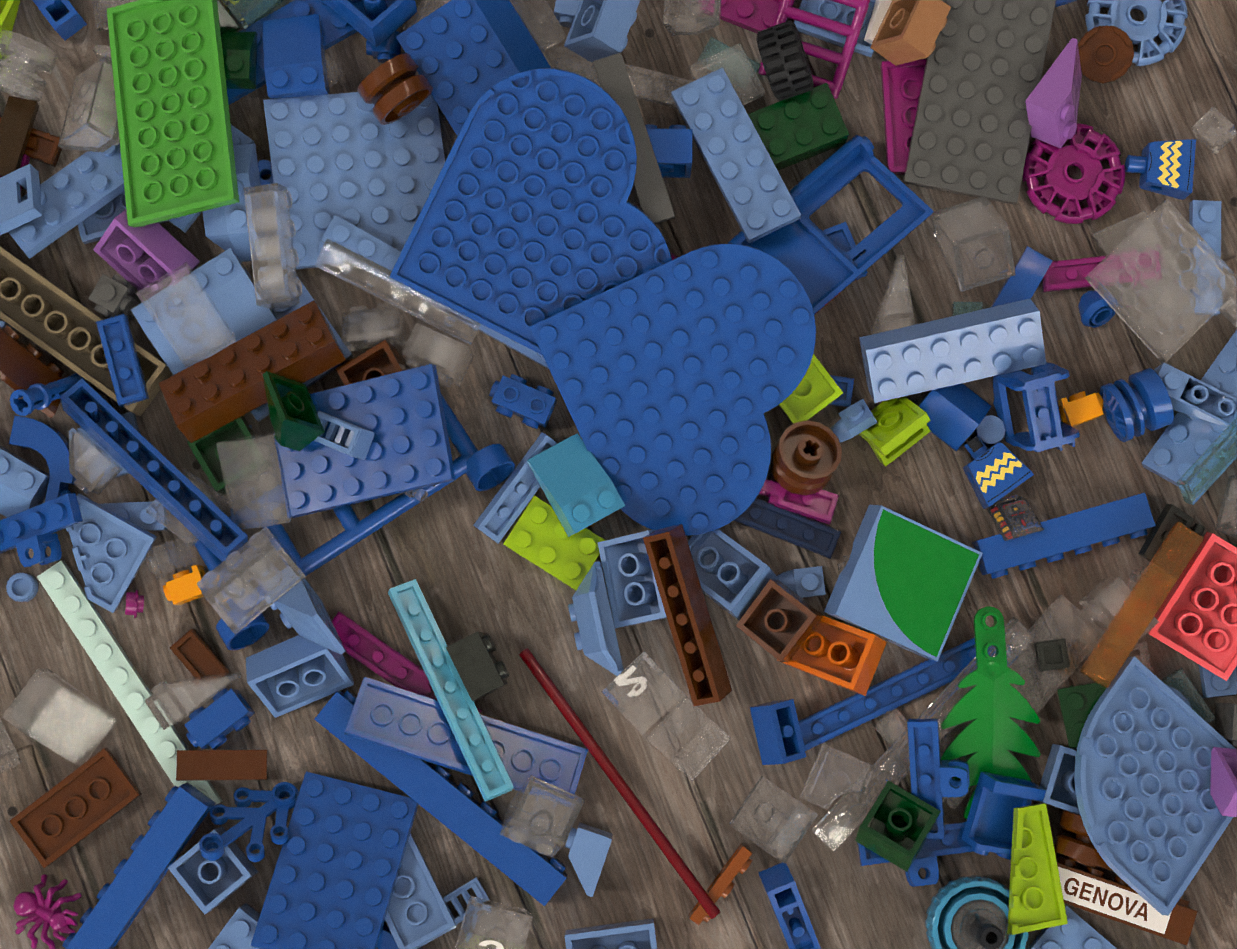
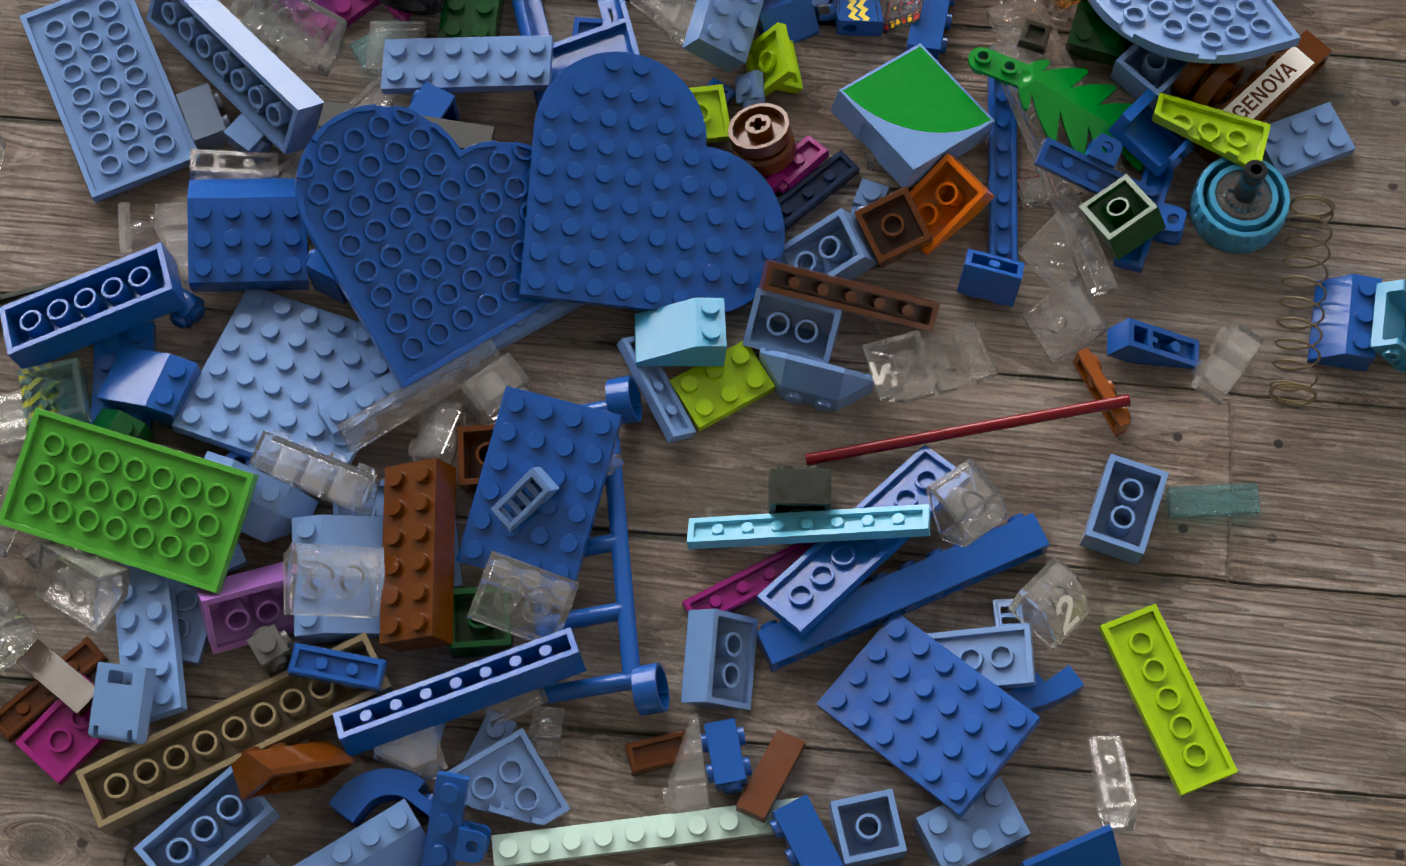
camera: 65 degrees left, 15 degrees down
blue pin [10,373,86,416] -> none
magenta plate [125,590,144,618] -> none
light orange brick [163,565,213,605] -> none
clear slope [196,526,306,635] -> none
blue plant [199,782,299,862] -> none
dark green slope [263,371,325,451] -> none
medium blue slope [264,563,346,654] -> none
reddish brown wheel [358,53,433,125] -> none
blue brick [489,374,557,429] -> none
medium blue slope [565,822,613,897] -> none

